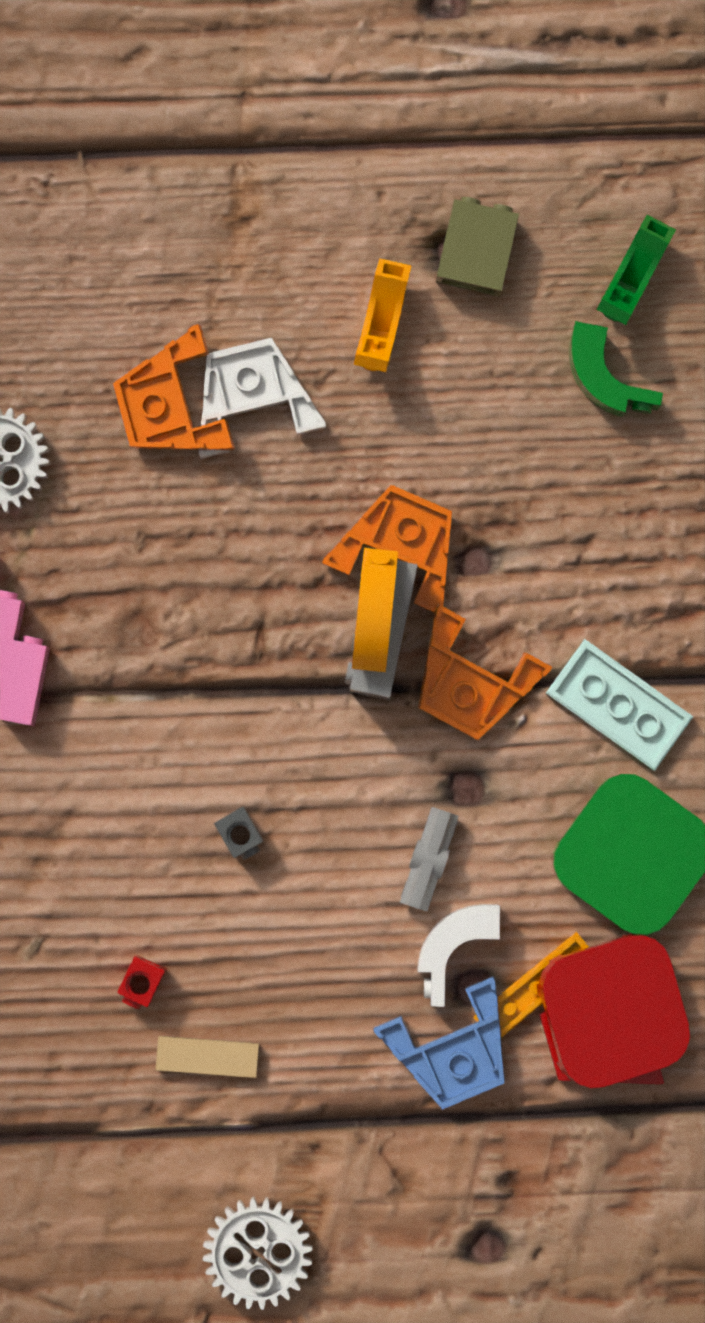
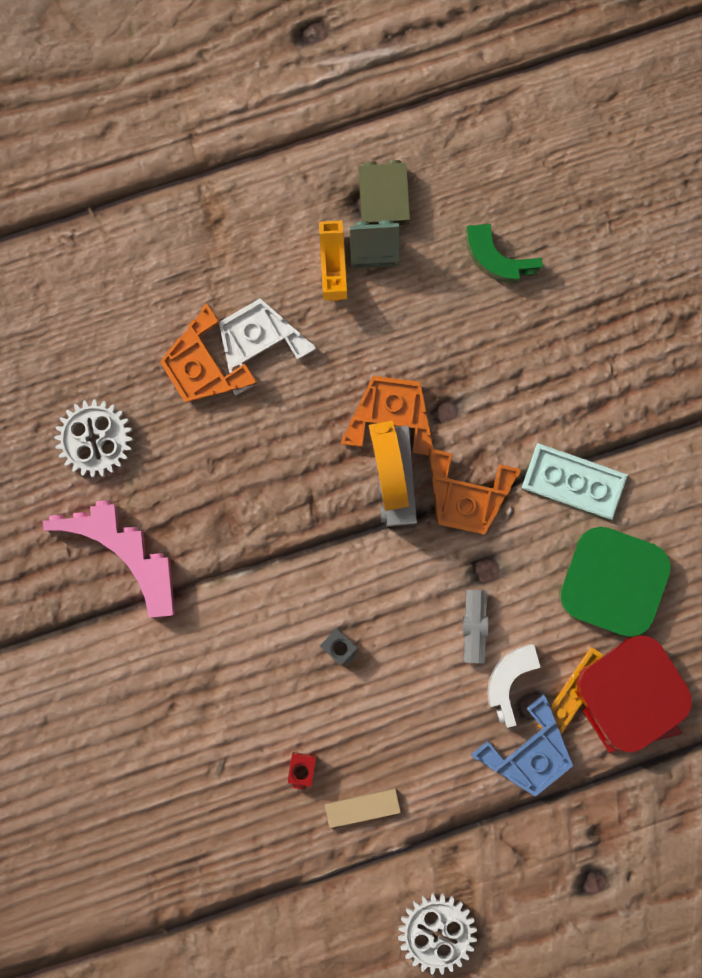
camera: 20 degrees left, 0 degrees up
green arch [596,215,676,325] -> none
none -> sand green slope [350,220,399,269]

